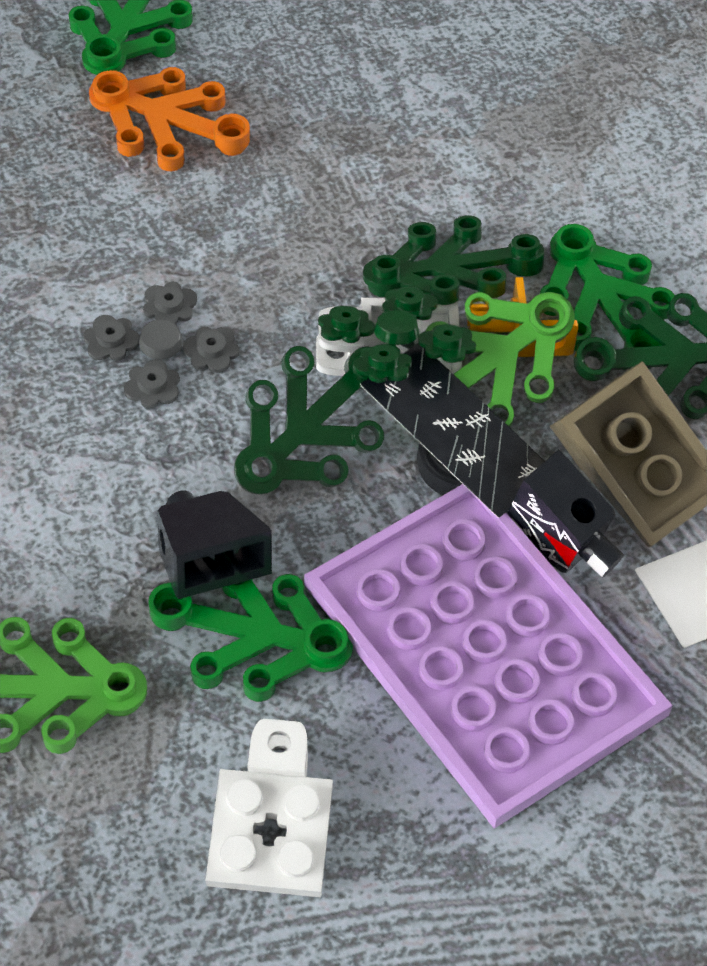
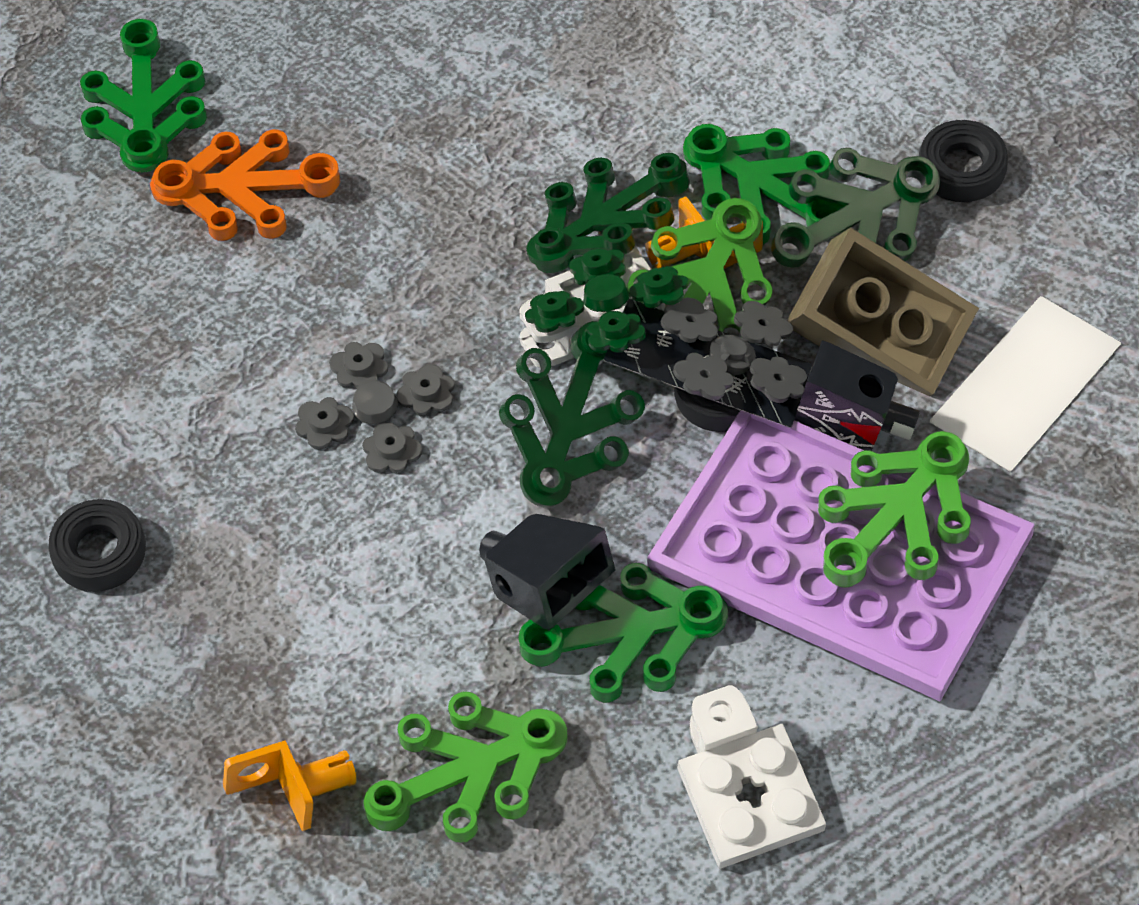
camera: 20 degrees left, 0 degrees up
none -> dark grey plant [661,298,807,403]
none -> bright green plant [818,431,971,588]

